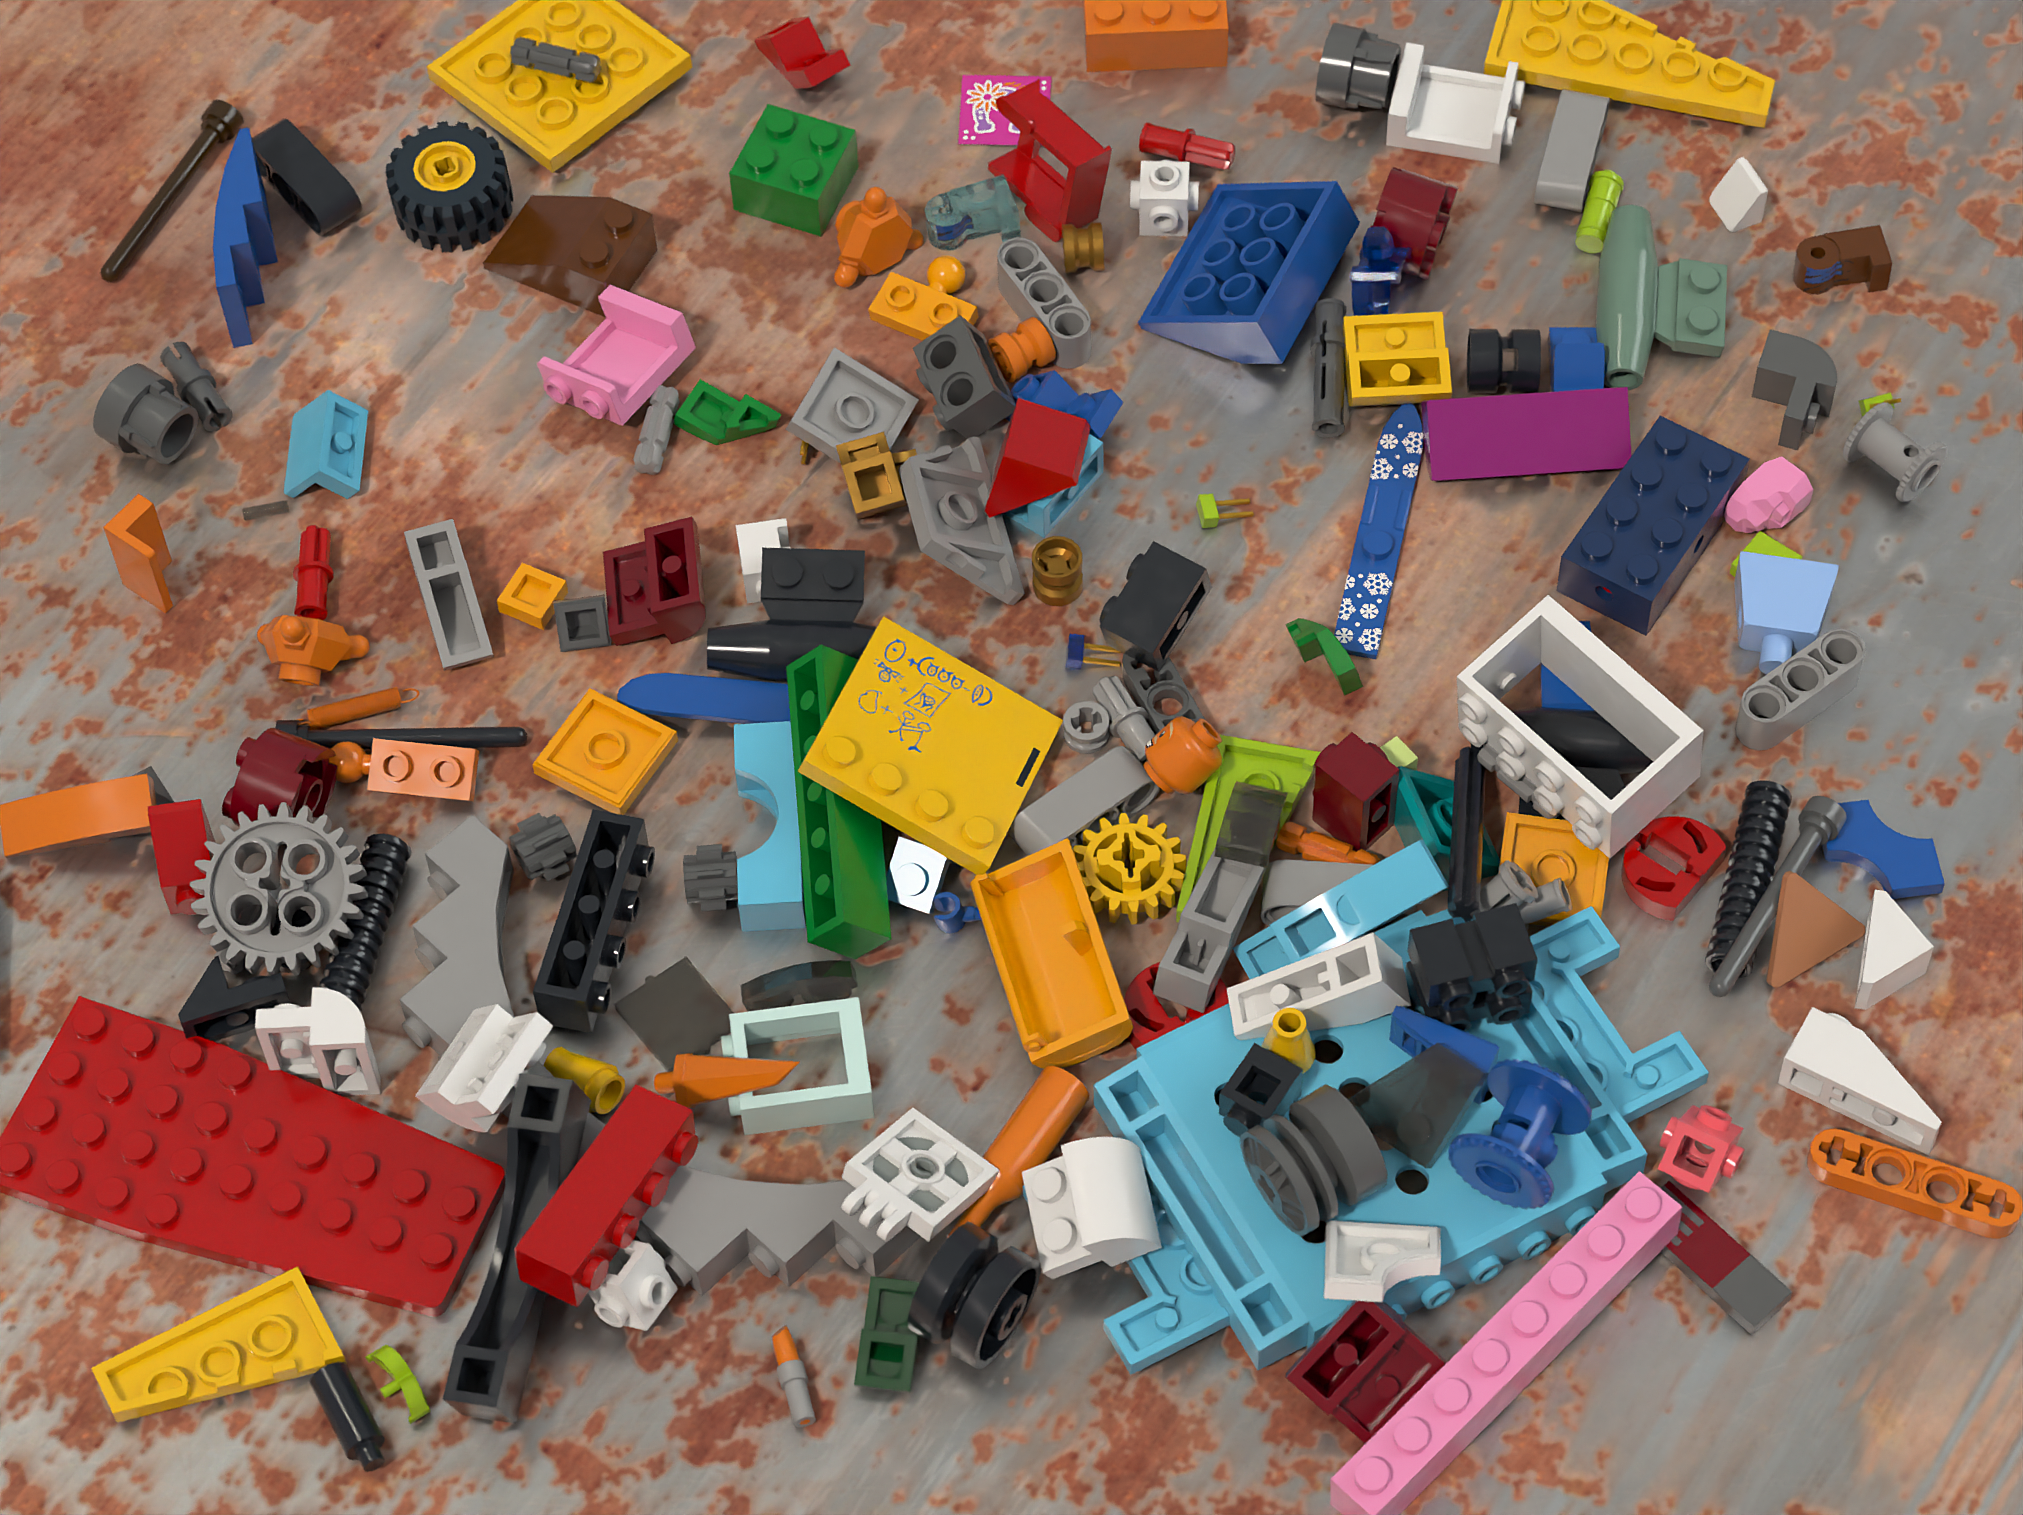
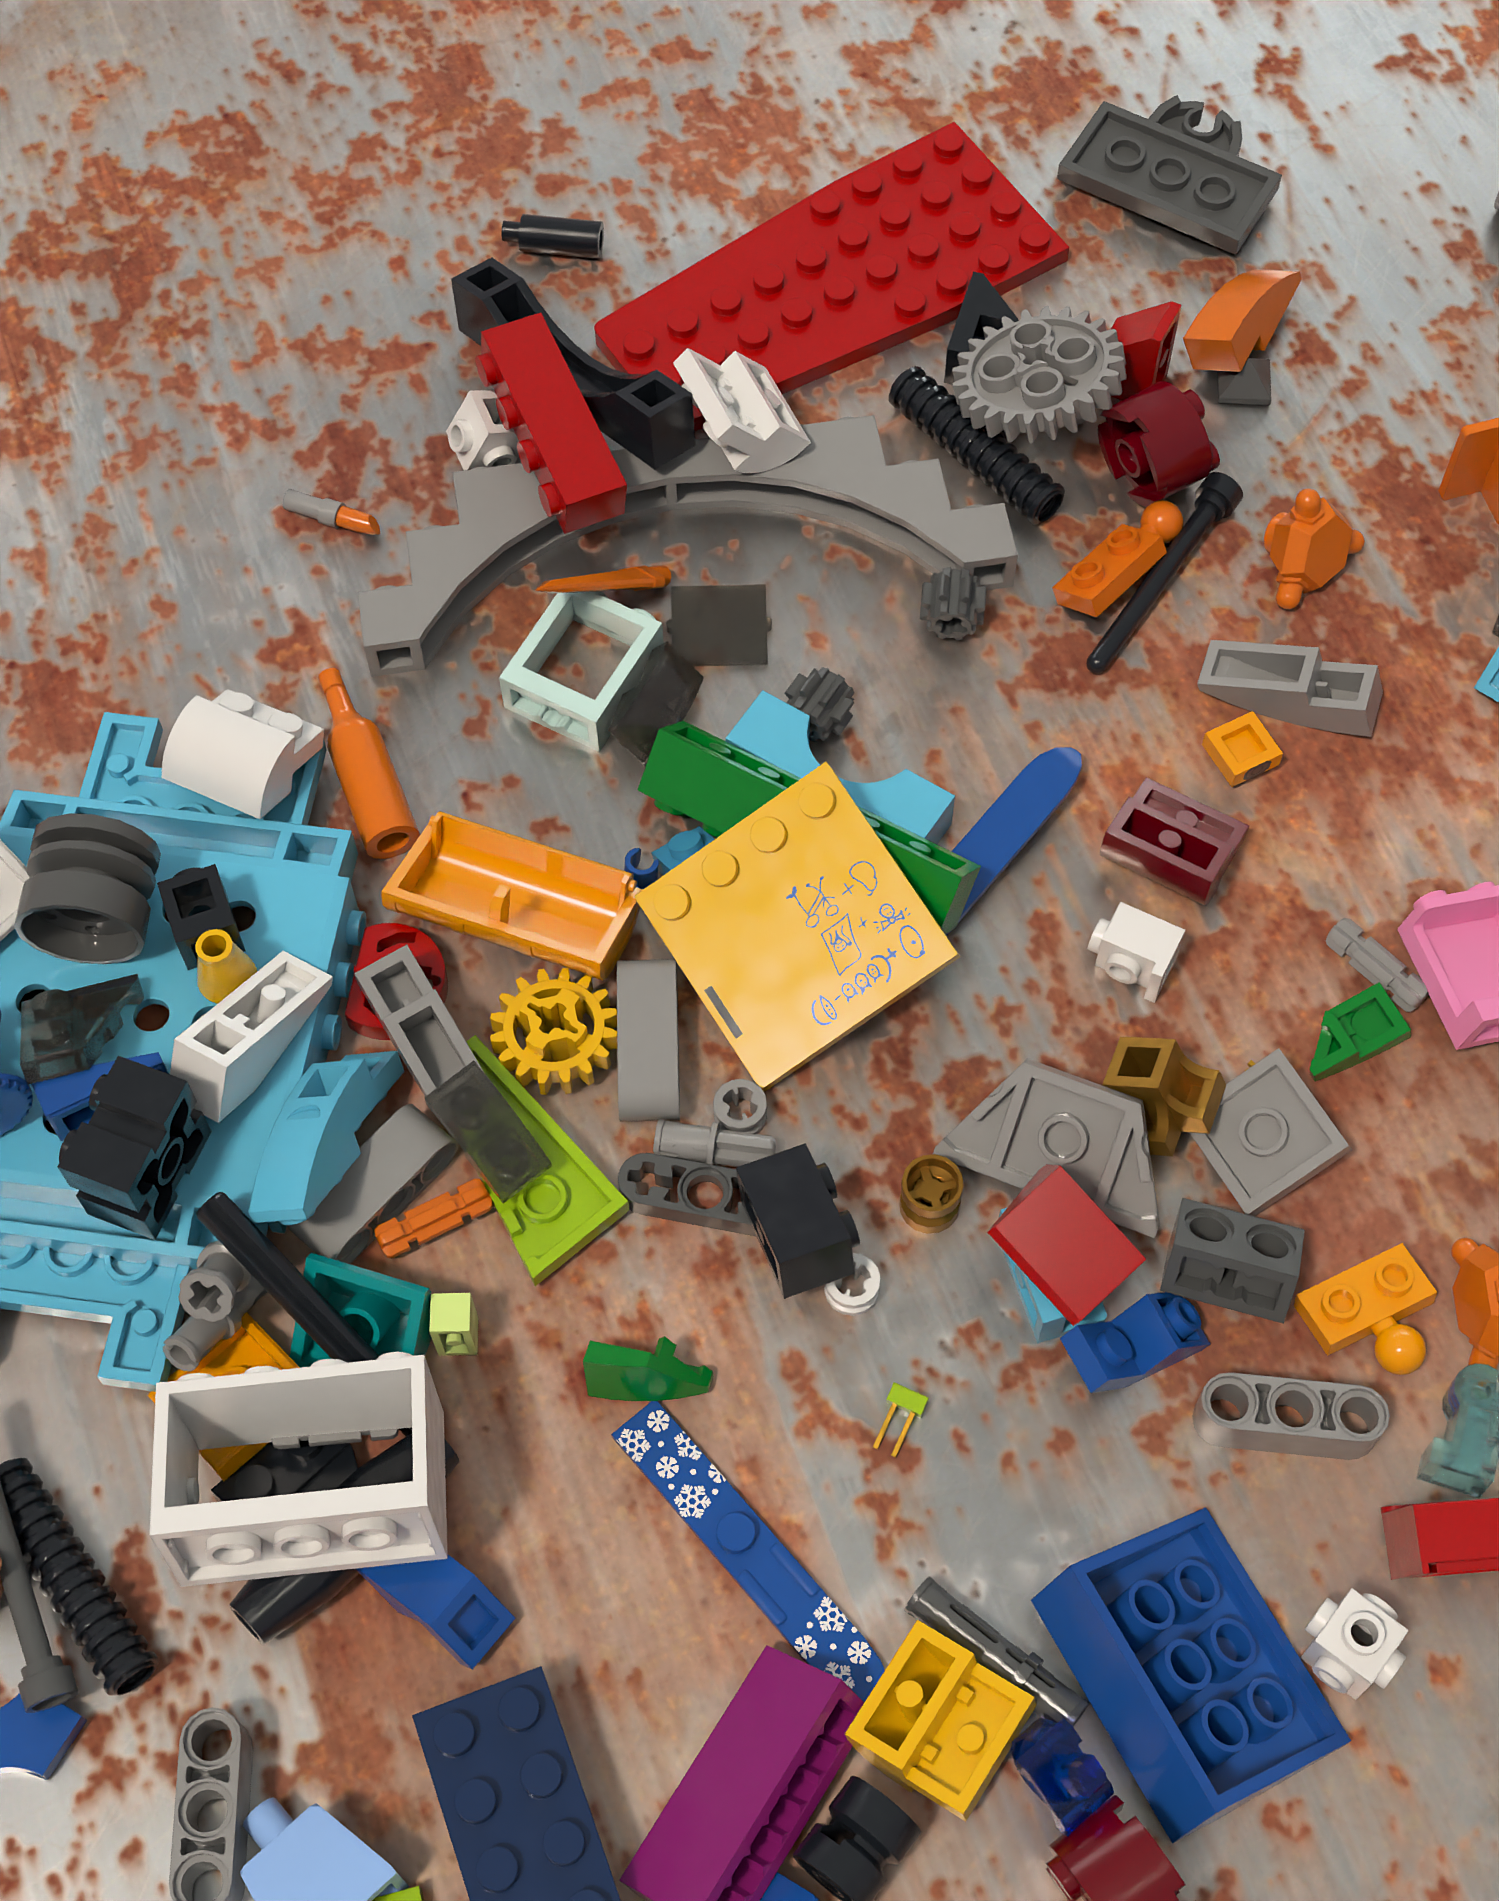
camera: 125 degrees right, 5 degrees up
yellow wing [91,1266,347,1423] -> none
white brick [255,987,381,1096] -> none
red axle [293,525,334,621] -> none
orange piece [297,686,420,730] -> none
lime piece [365,1344,431,1424] -> none
light orange plate [532,688,678,815] -> none
black brick [533,809,655,1033] -> none
yellow cone [544,1047,625,1114] -> none
dark grey slope [553,594,611,652] -> none
black plate [707,547,876,682] -> none
white piece [841,1108,999,1242] -> none
dark green slope [854,1276,921,1393] -> none
black wheel [907,1221,1041,1369] -> none
orange wheel [988,317,1056,383] -> none
pearl gold wheel [1062,222,1104,273] -> none
piece [1065,633,1121,670] -> none
red axle [1139,122,1235,171] -> none
orange head [1143,716,1222,795] -> none
dark red brick [1312,732,1400,852] -> none
red piece [1621,816,1727,921] -> none

